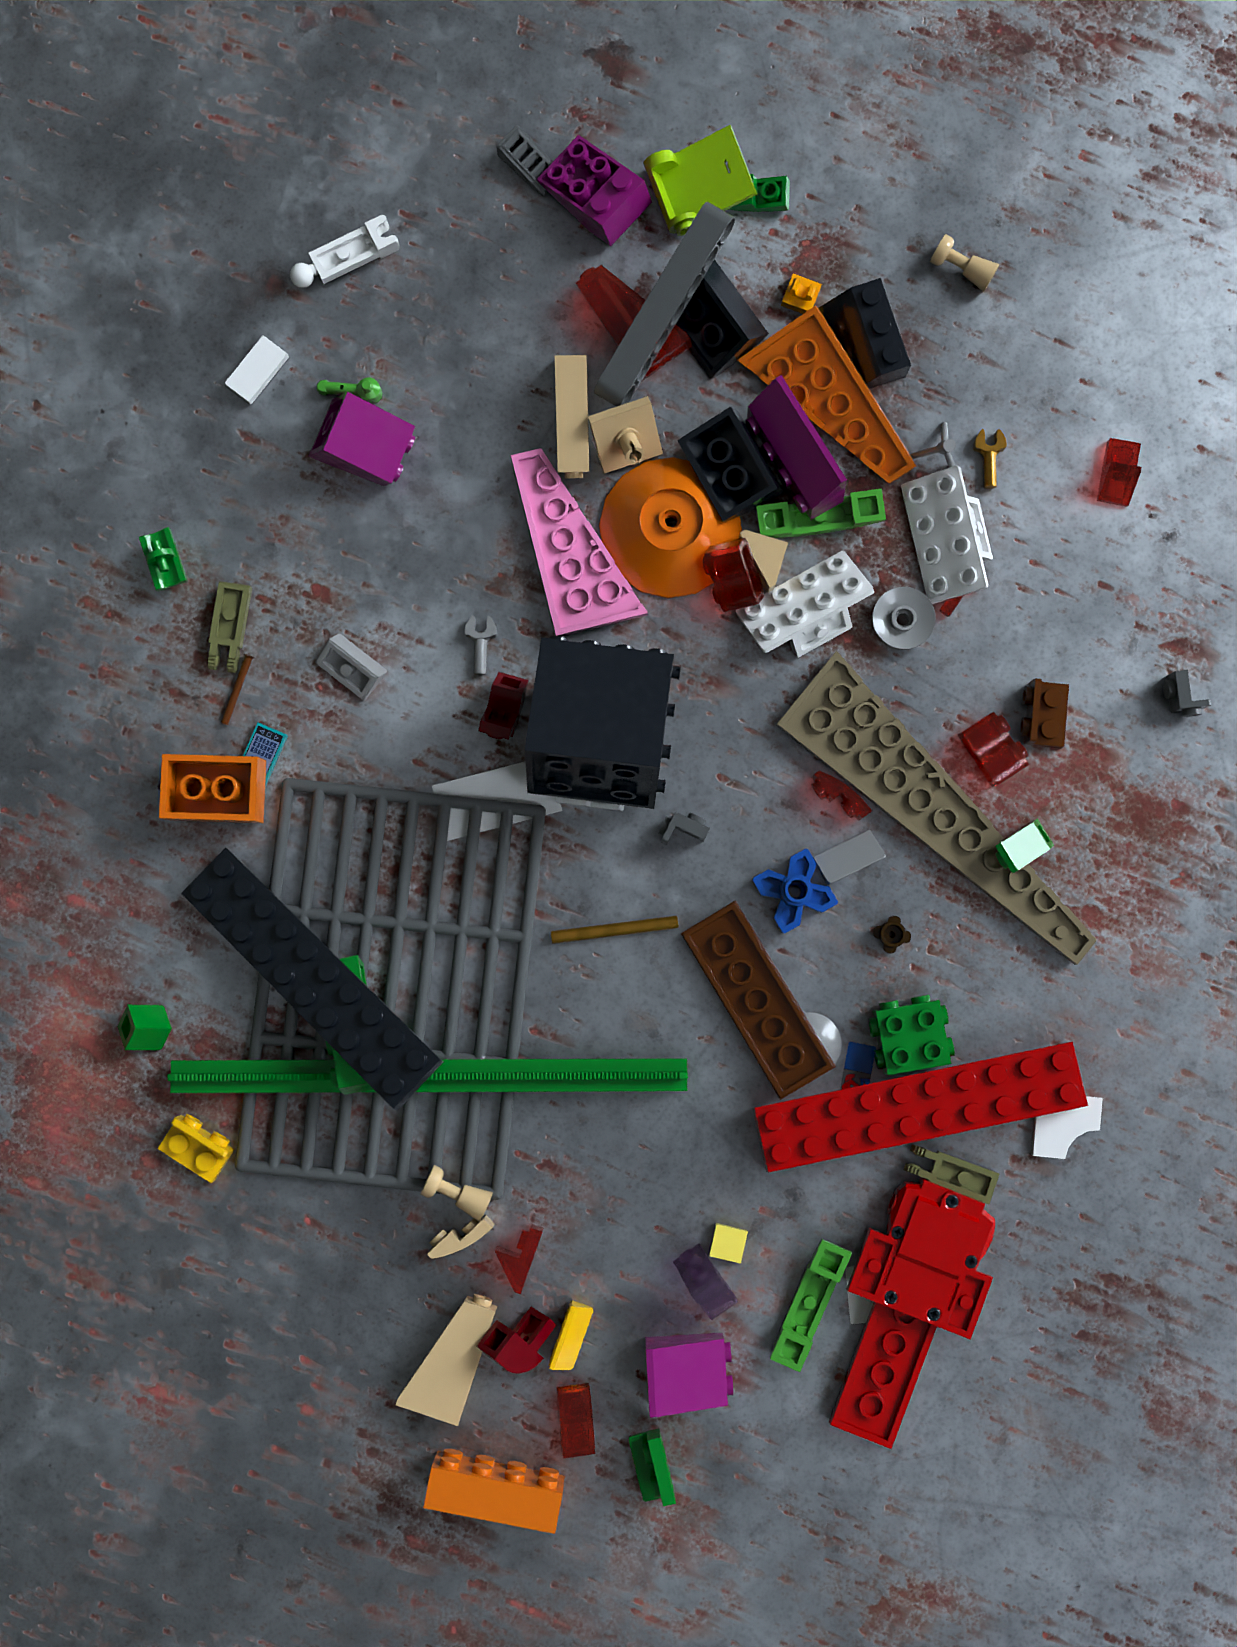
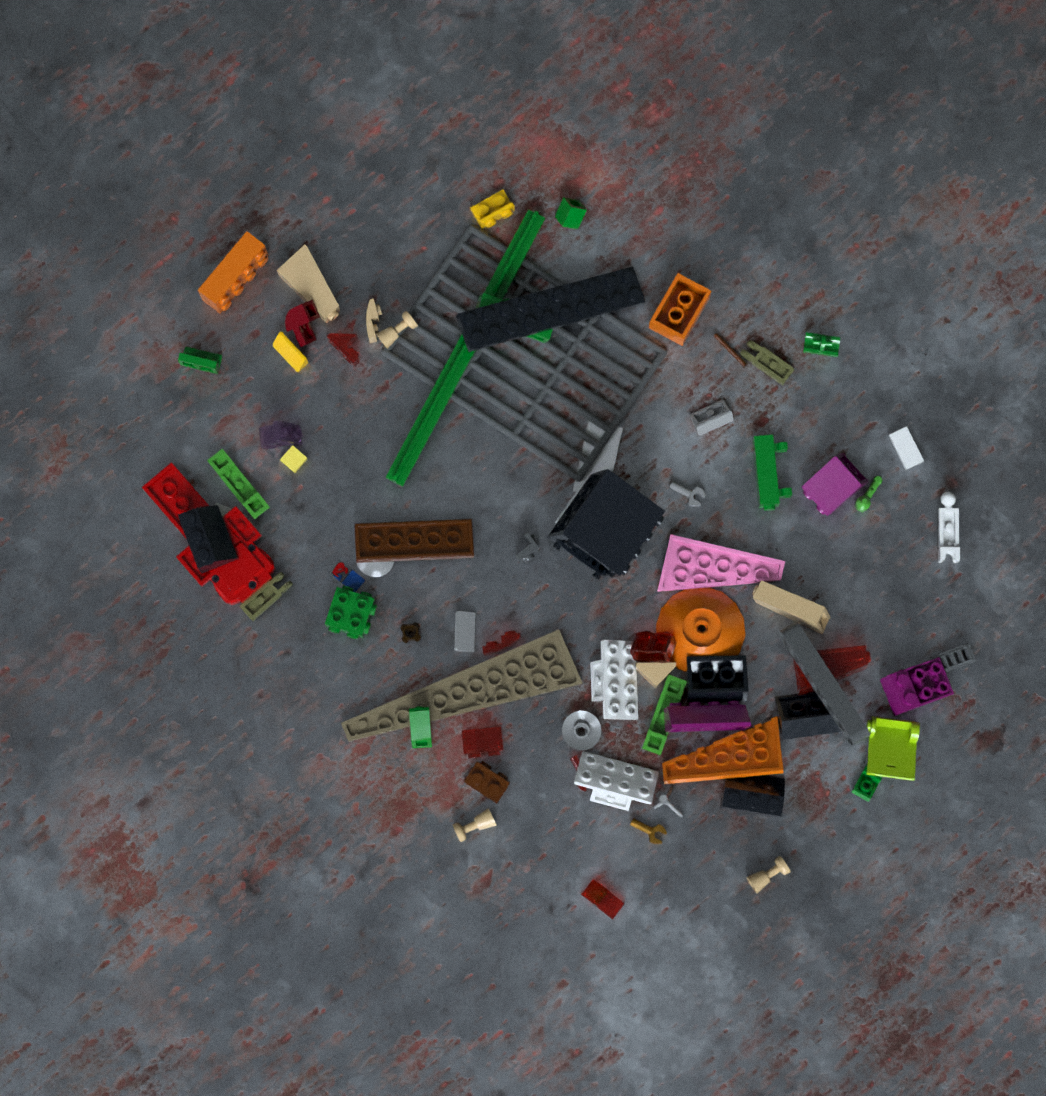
camera: 115 degrees right, 5 degrees down
tile [243,722,288,787] -> none
dark red brick [478,672,529,740] -> none
pearl gold bar [551,916,679,944] -> none
clear red slope [556,1383,595,1459] -> none
tan tile [588,396,663,474] -> none
magenta slope [645,1333,733,1418] -> none
blue plant [752,849,838,934] -> none
red brick [752,1041,1088,1173] -> none
light orange tile [781,273,822,314] -> none
white tile [1031,1096,1103,1159] -> none
dark grey bracket [1163,670,1211,717] -> none
none -> black slope [178,505,238,573]
none -> tan piece [452,808,497,843]
none -> green brick [752,435,792,511]

